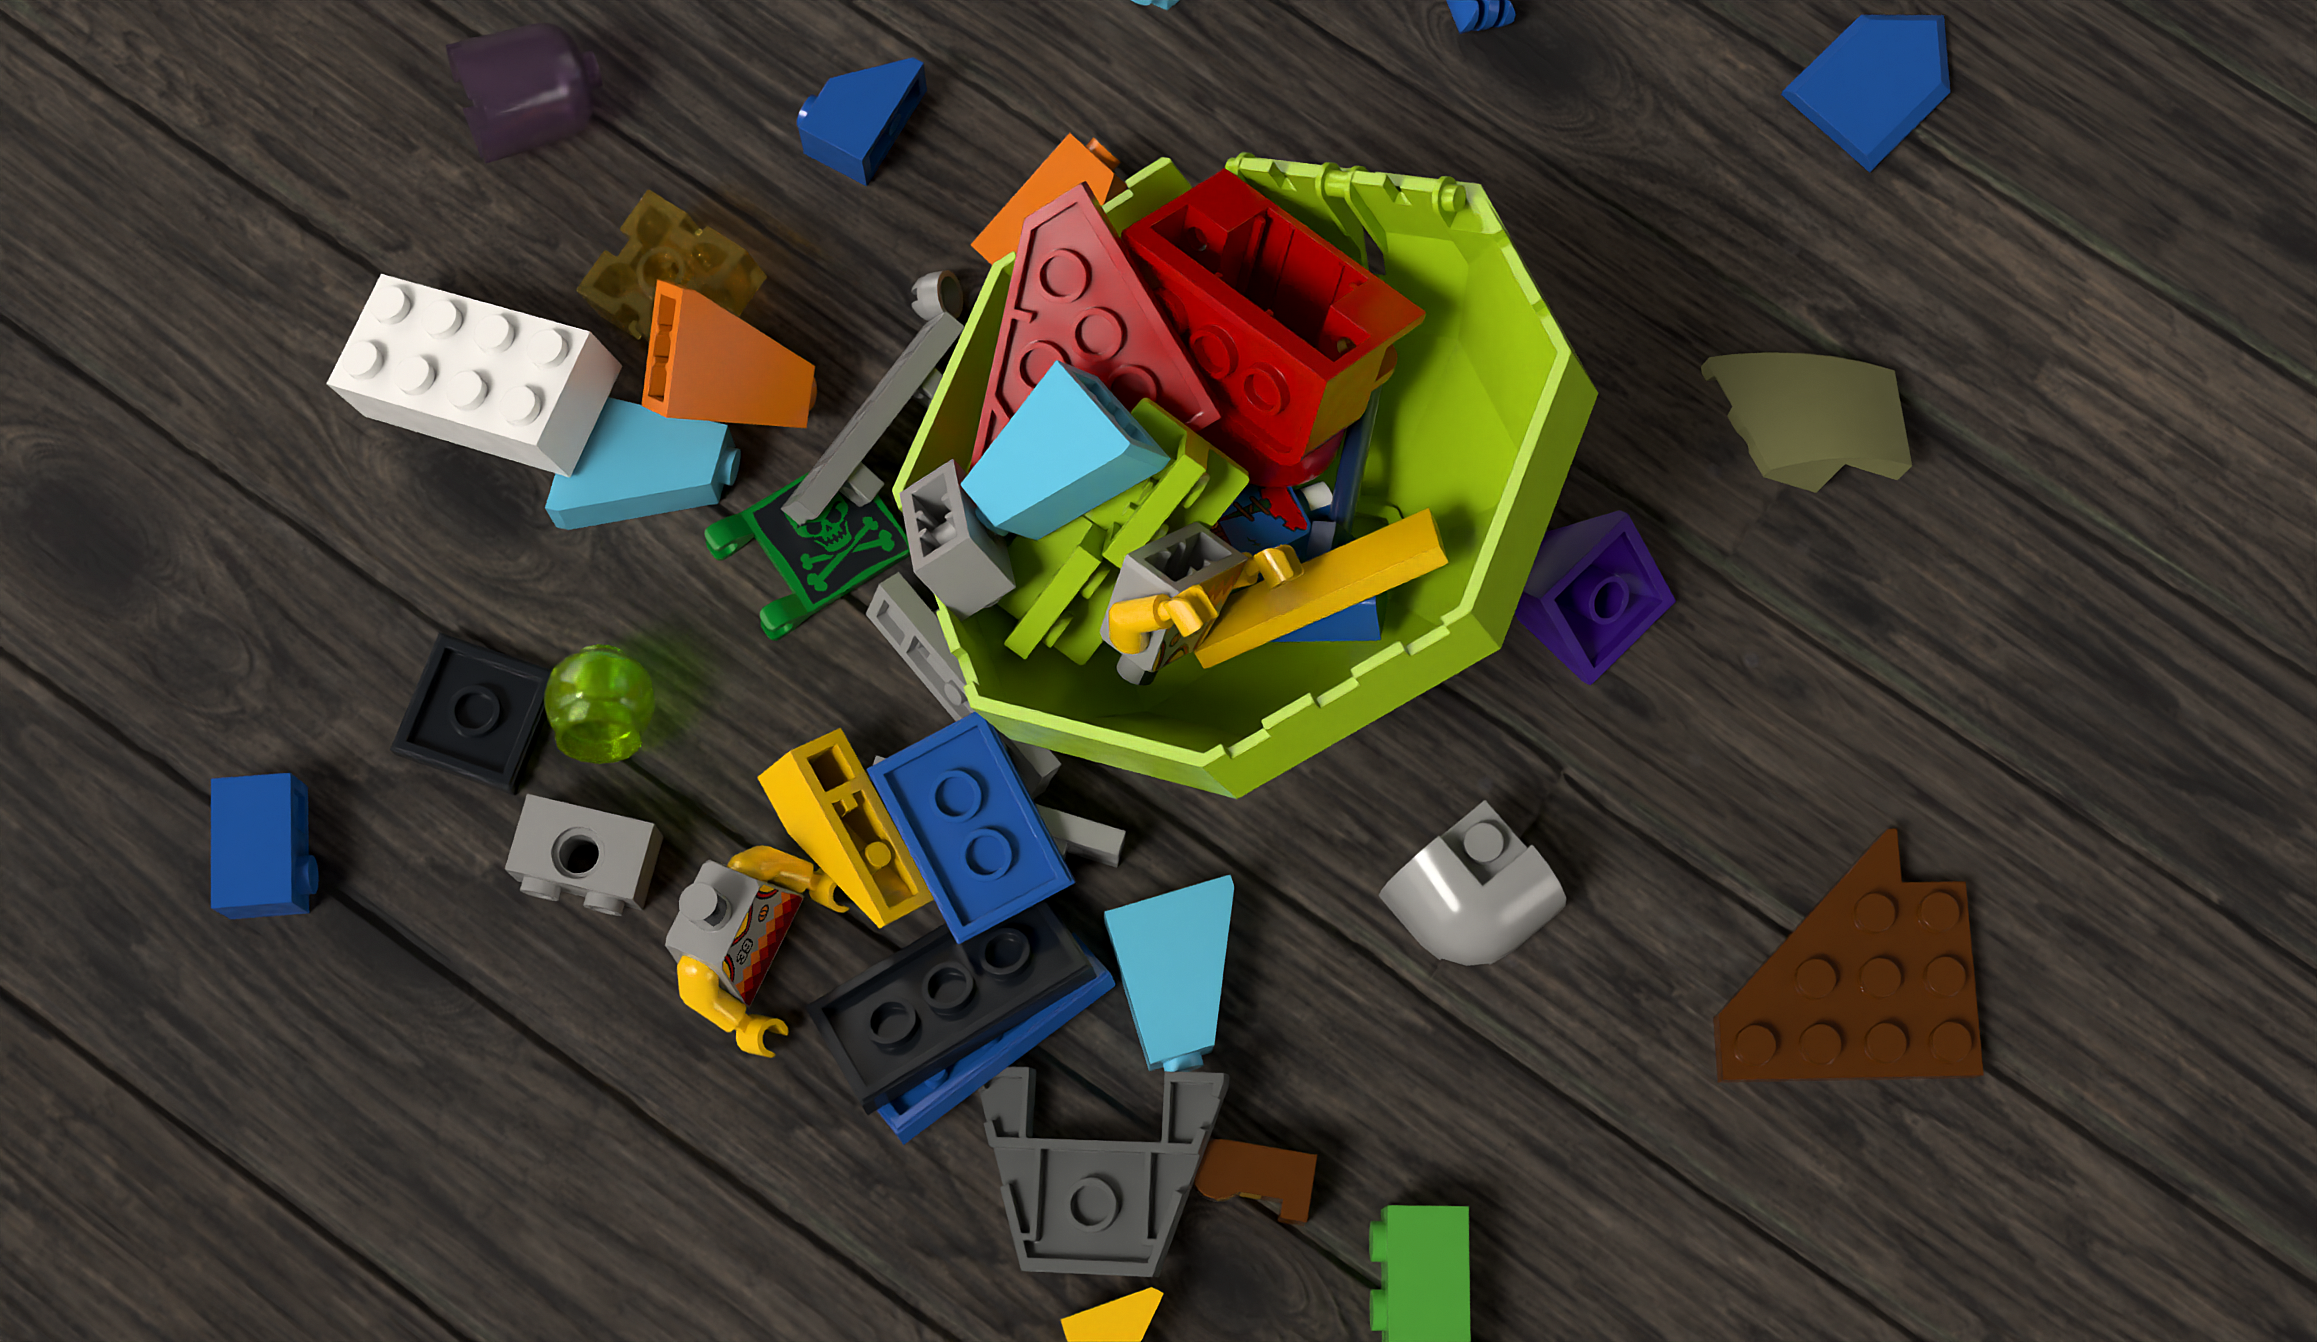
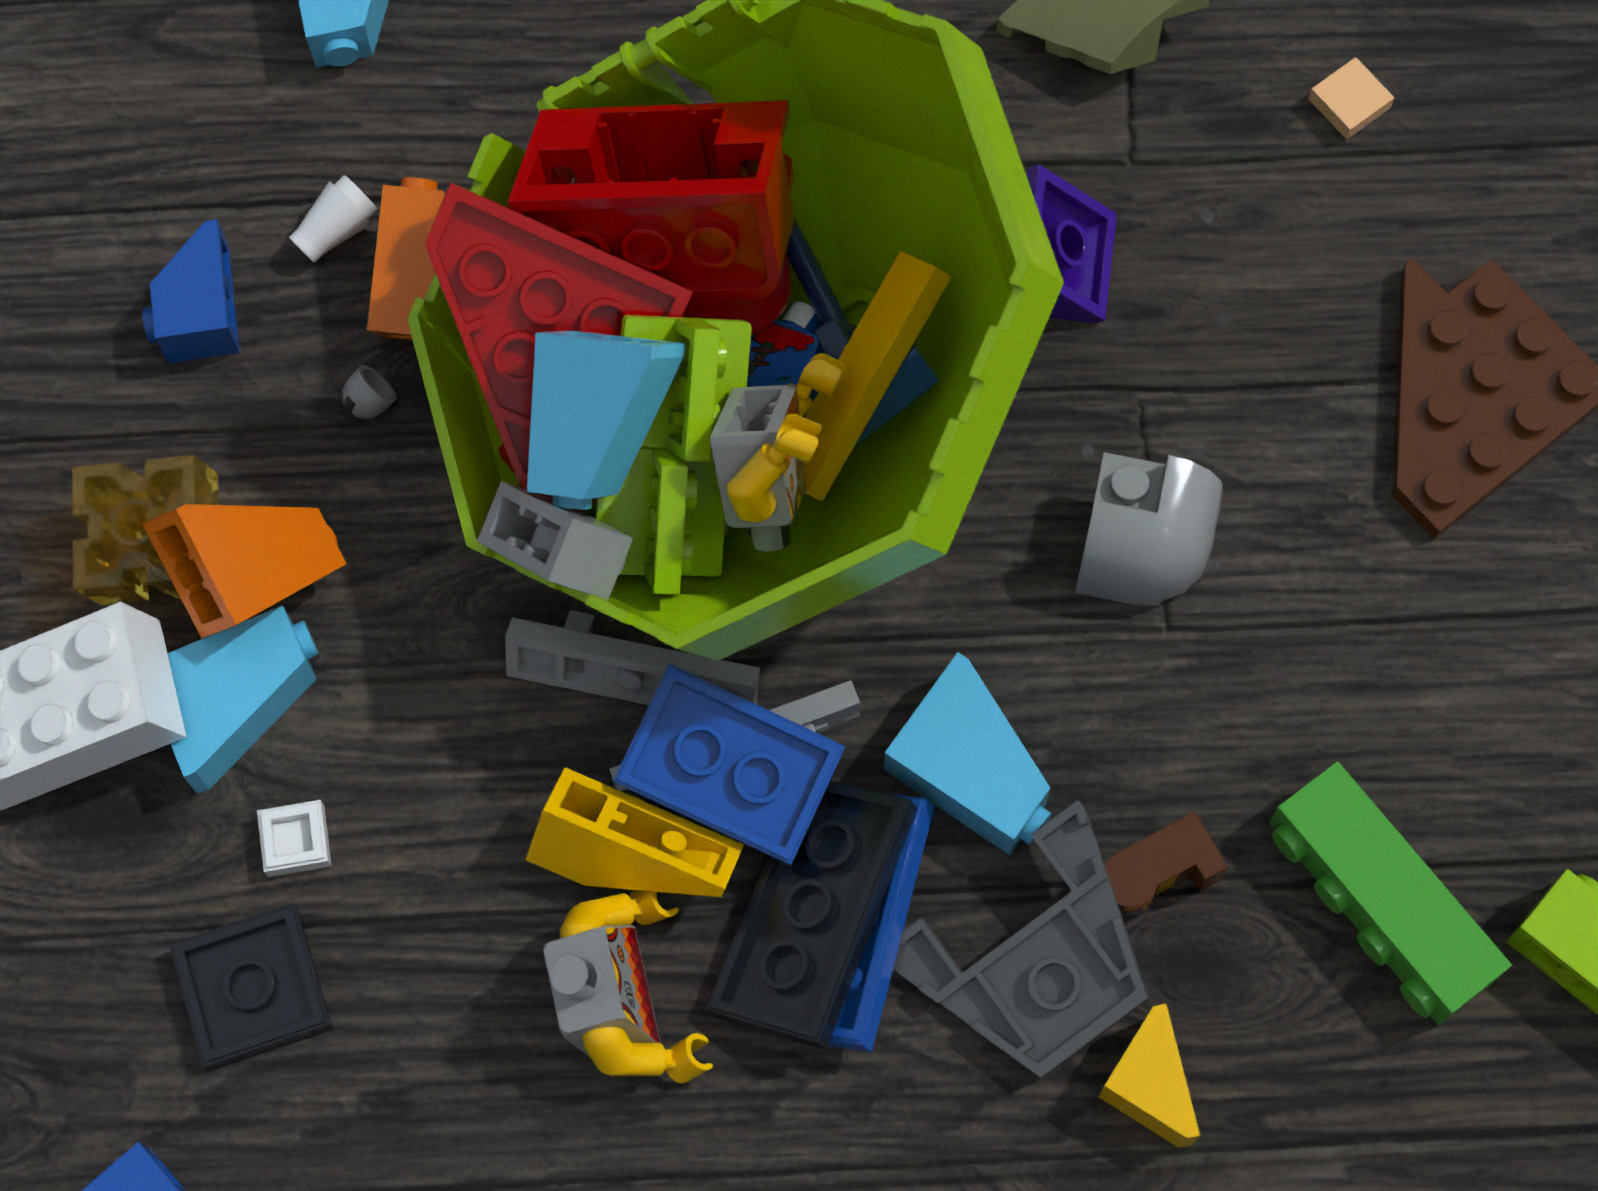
camera: 30 degrees left, 5 degrees down
light grey brick [505,794,664,916] -> none
clear neon green piece [544,644,656,764] -> none
flag [704,472,911,641] -> none
light grey hinge [781,311,964,525] -> none
none -> white tile [257,800,332,877]
none -> white cone [289,175,378,263]
none -> light nougat tile [1308,57,1395,139]

